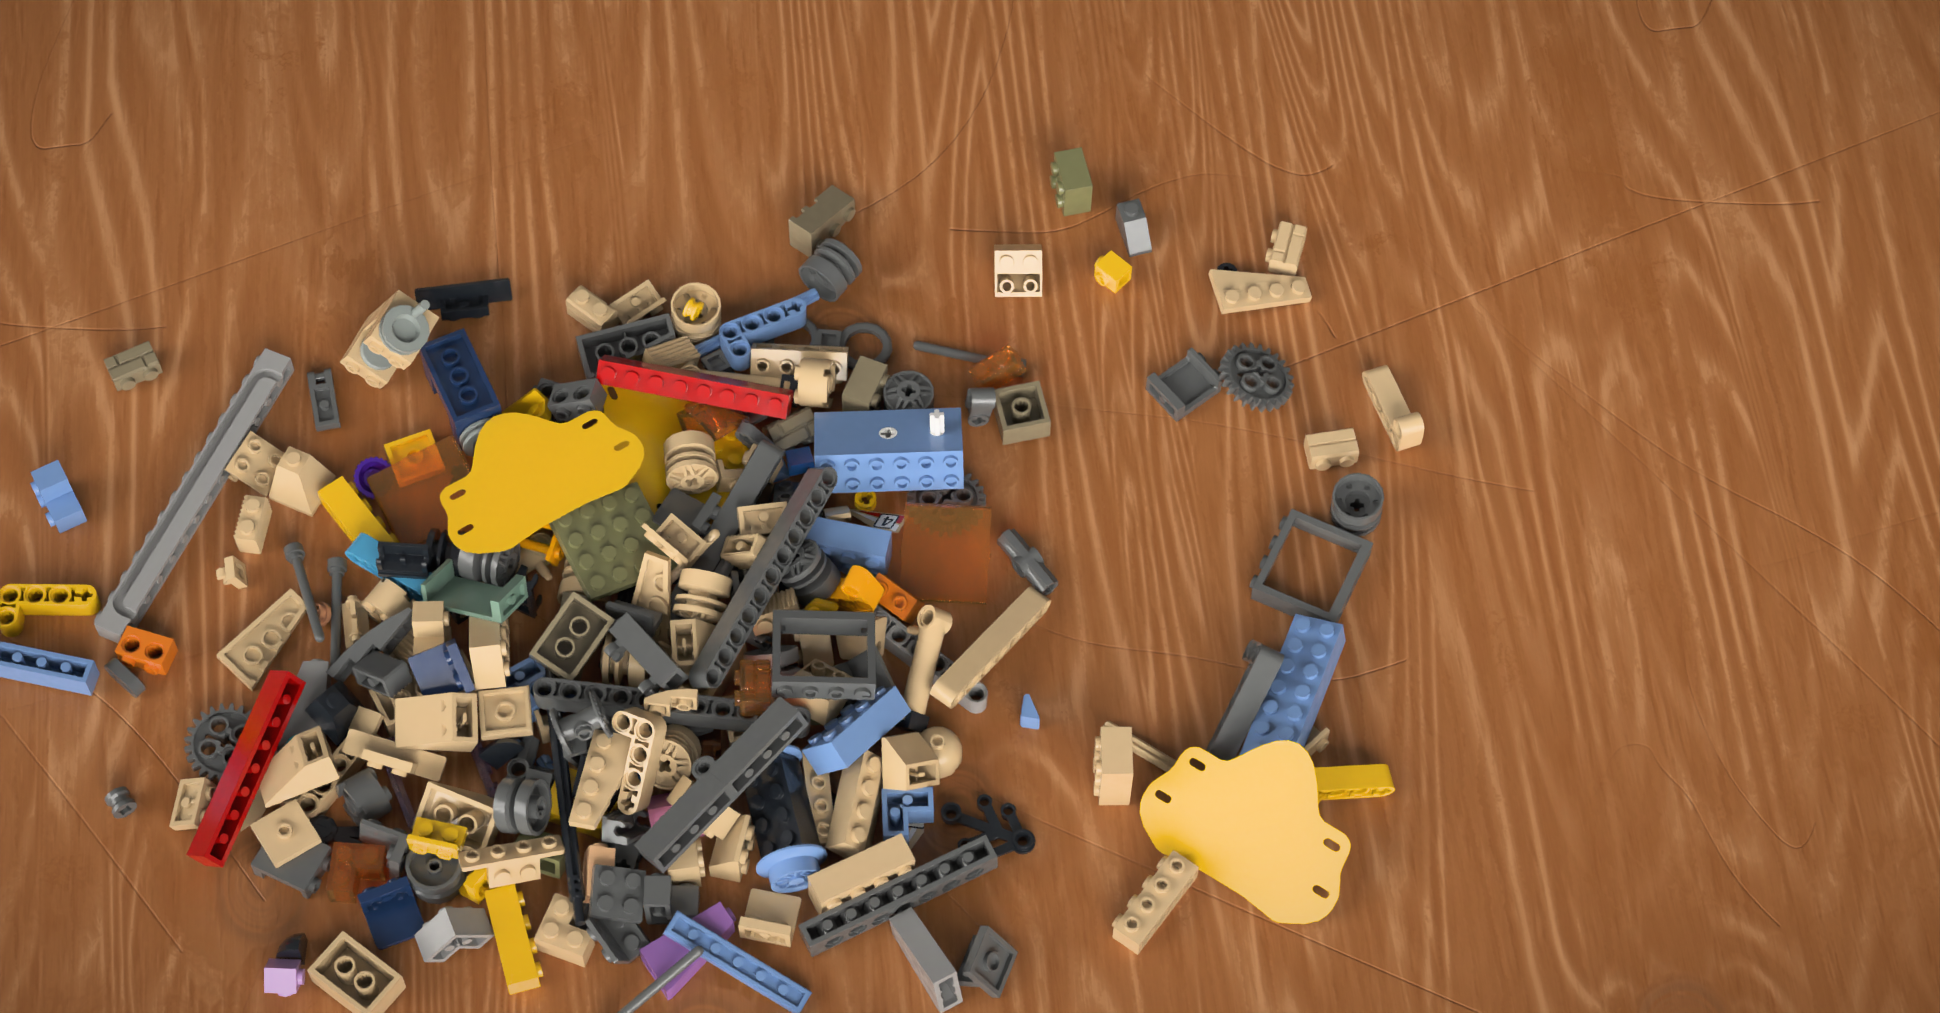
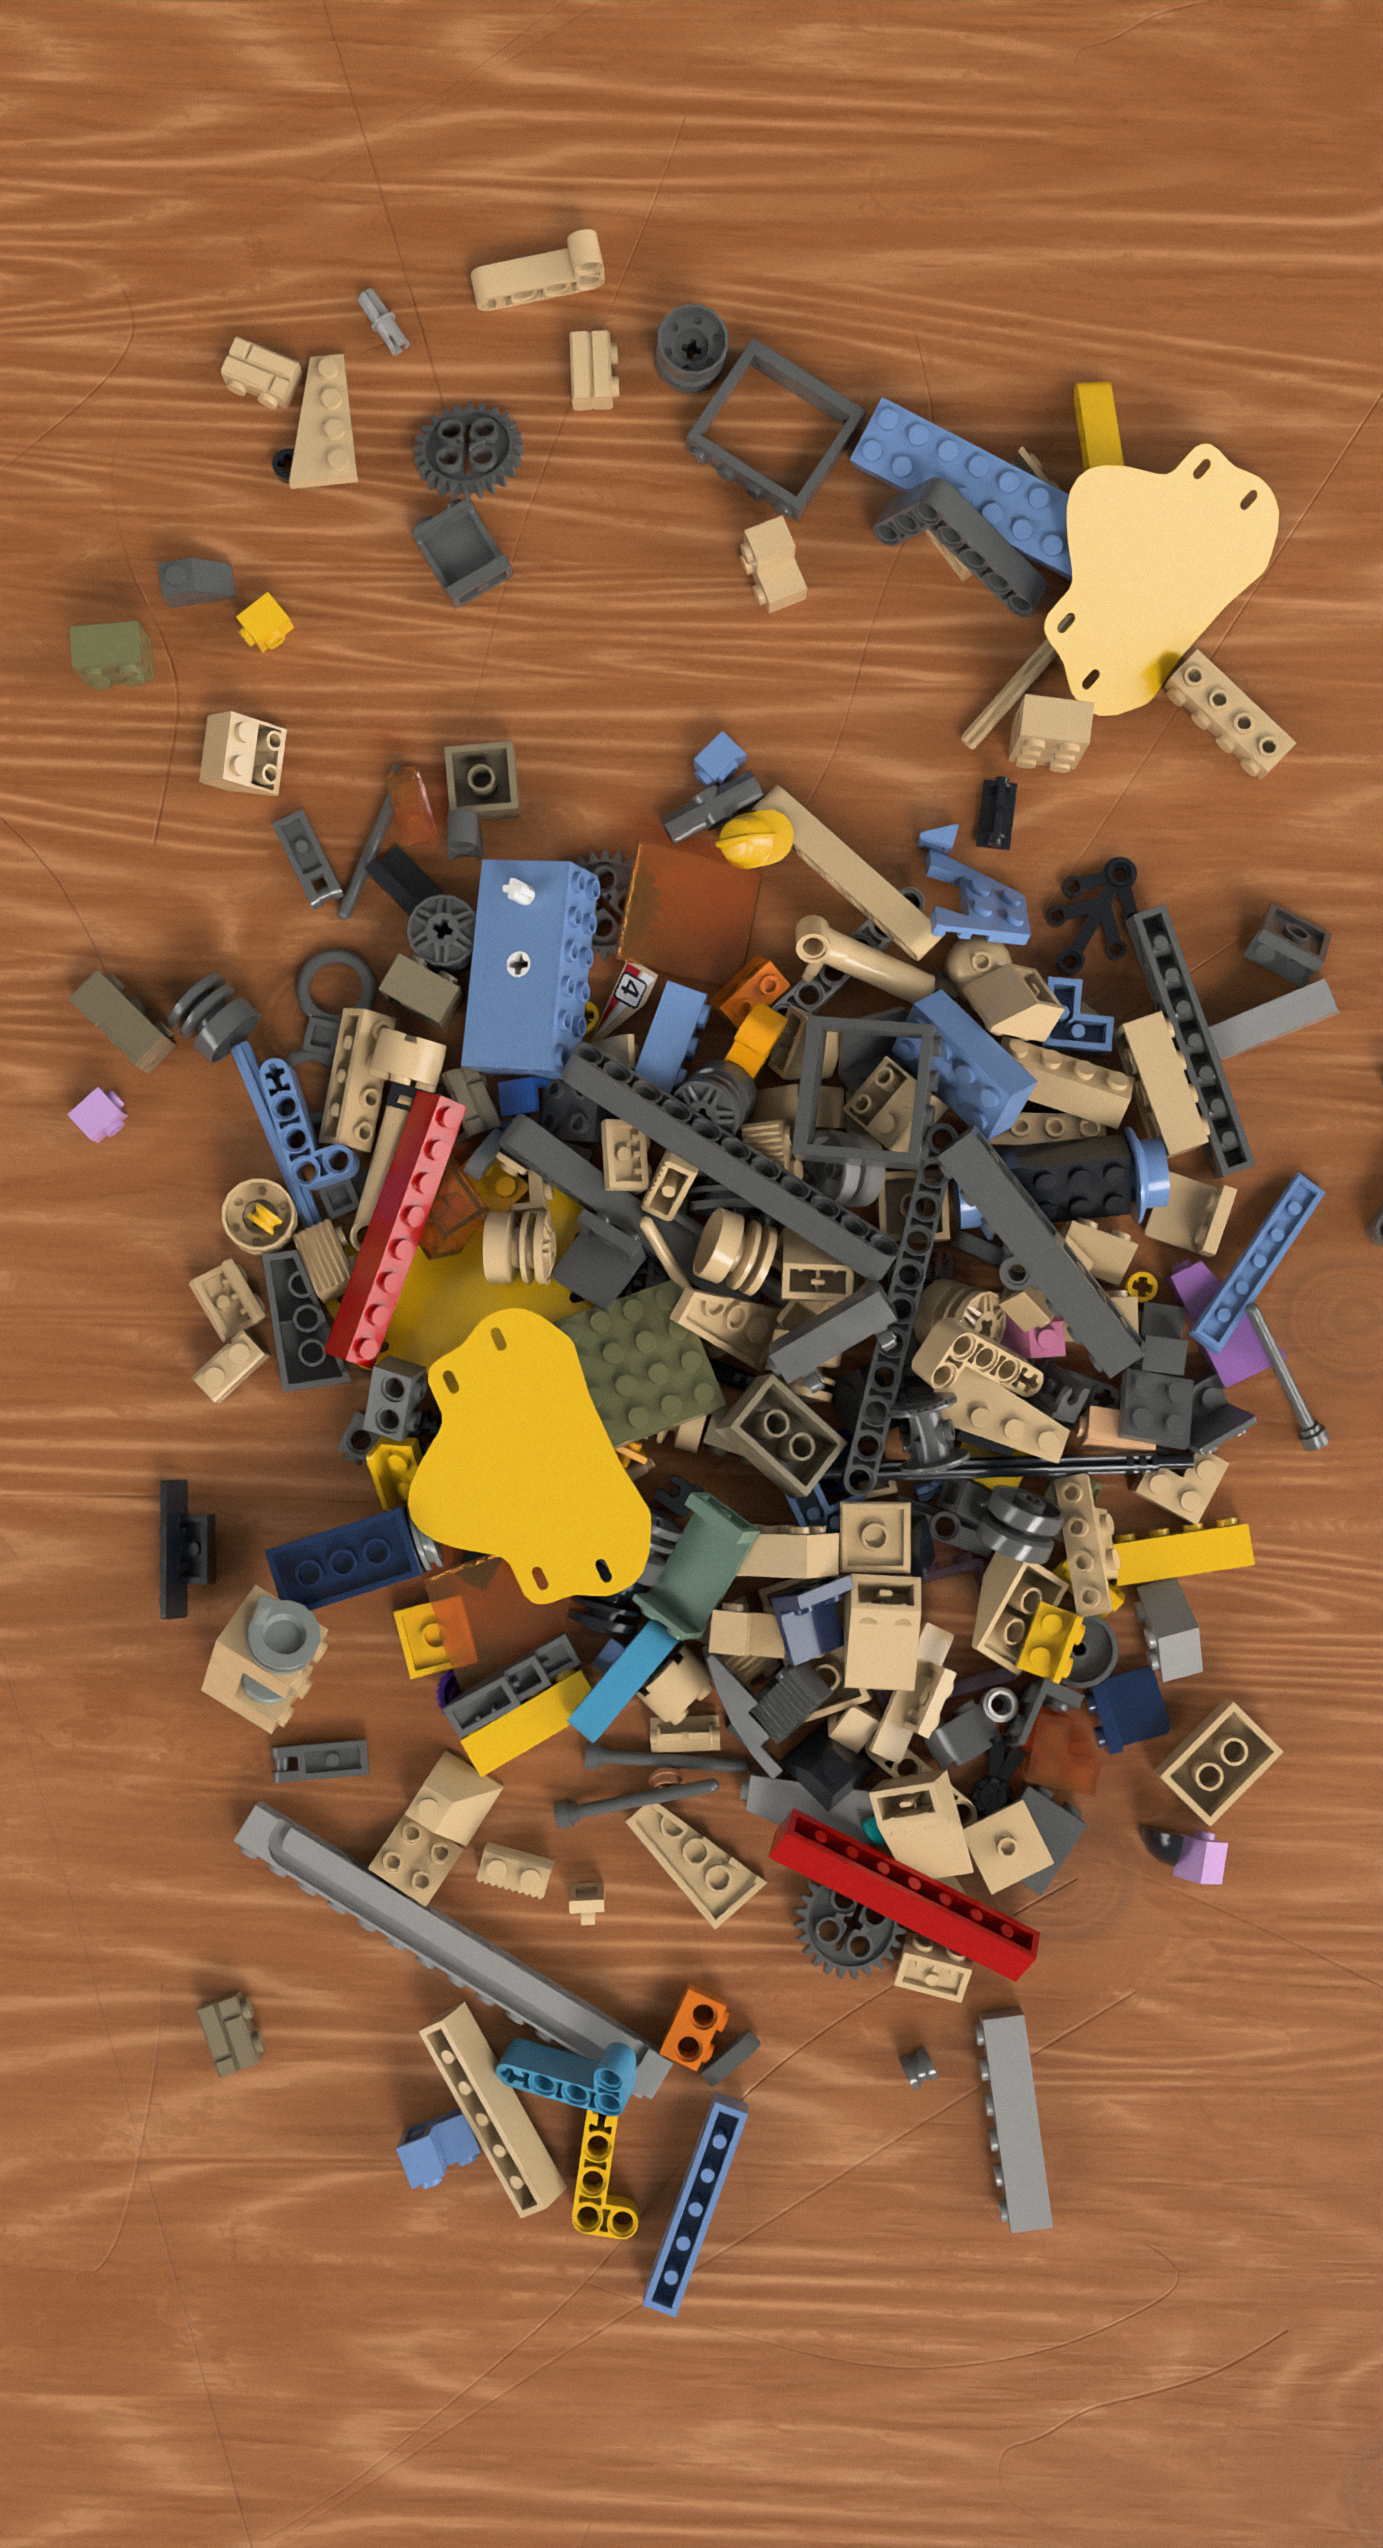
camera: 80 degrees left, 25 degrees up
black hinge [376,541,432,579] -> none
dark grey panel [605,600,663,637] -> none
tan bracket [641,513,710,568] -> none
tan slope [644,689,698,717] -> none
clear orange brick [735,659,771,716] -> none
yellow arm [804,598,838,611] -> none
none -> lavender brick [67,1087,128,1143]
none -> dark grey plate [272,809,344,910]
none -> light grey axle [358,288,410,355]
none -> black panel [365,847,444,916]
none -> tan brick [418,2002,567,2218]
none -> dark grey slope [442,1630,582,1739]
none -> dark azure beam [495,2039,636,2116]
none -> medium blue window [694,731,747,788]
none -> yellow piece [715,810,794,869]
none -> tan brick [740,515,807,614]
none -> medium blue wing [924,848,1031,945]
none -> light grey brick [974,2007,1053,2233]
none -> black hinge [976,776,1018,851]
none -> white brick [980,1687,1018,1722]
none -> yellow bush [1125,1272,1158,1303]

